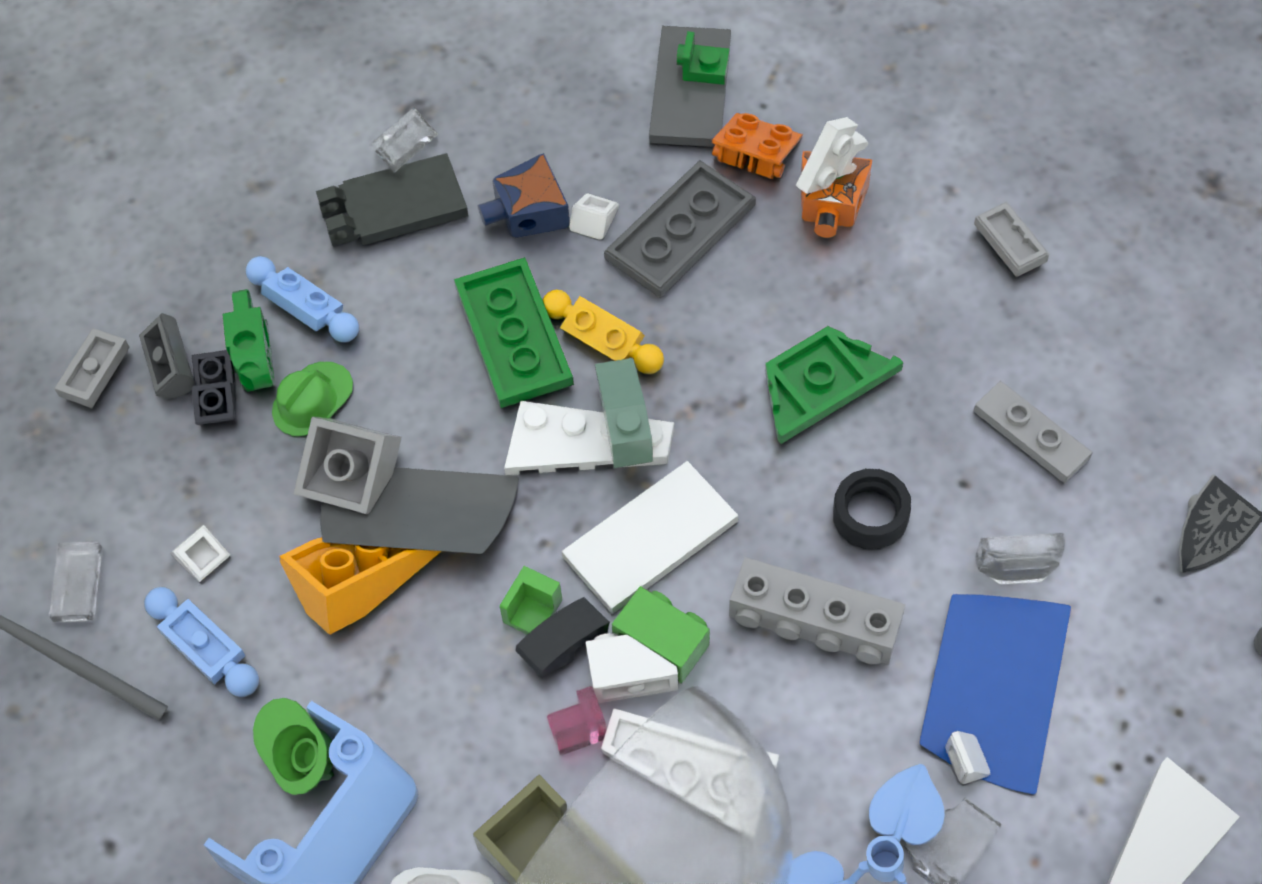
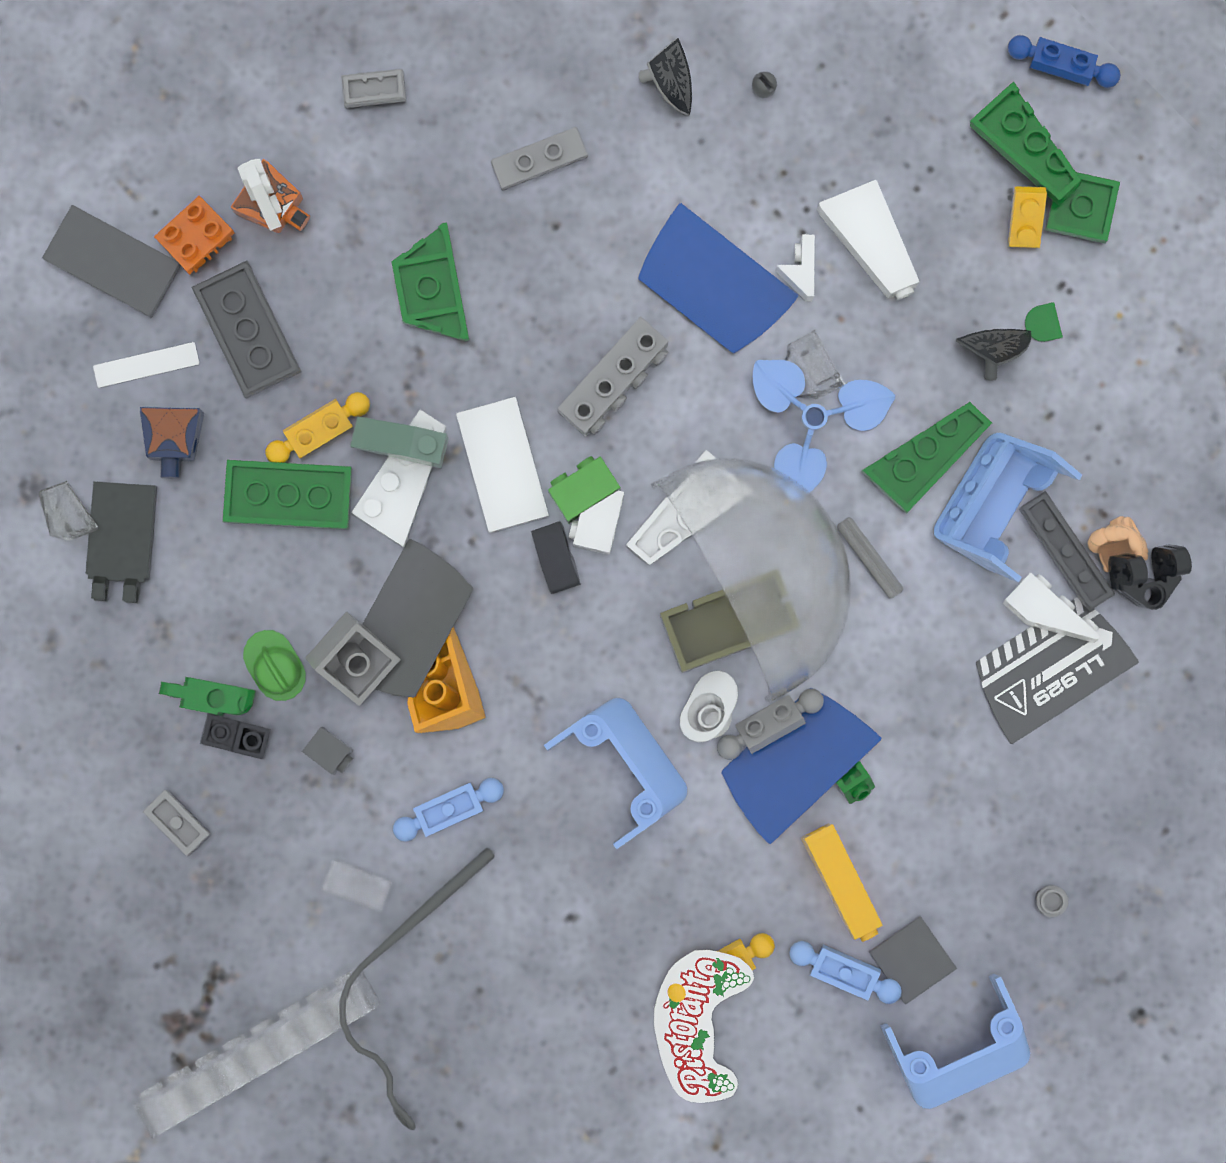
camera: 70 degrees left, 25 degrees up
dark grey brick [139,313,195,398] -> none
white slope [170,525,230,582] -> none
light blue plate [246,256,359,342] -> none
bright green piece [253,698,334,795] -> none
bright green panel [500,566,563,635] -> none
clear pink panel [547,686,607,755] -> none
white slope [569,193,619,240] -> none
green bracket [677,31,730,85] -> none
black tyre [833,468,911,549] -> none
white slope [945,731,990,785] -> none
clear slope [976,533,1065,584] -> none
none -> white sticker [93,342,199,388]
none -> dark grey brick [302,727,354,775]
none -> white slope [775,234,815,302]

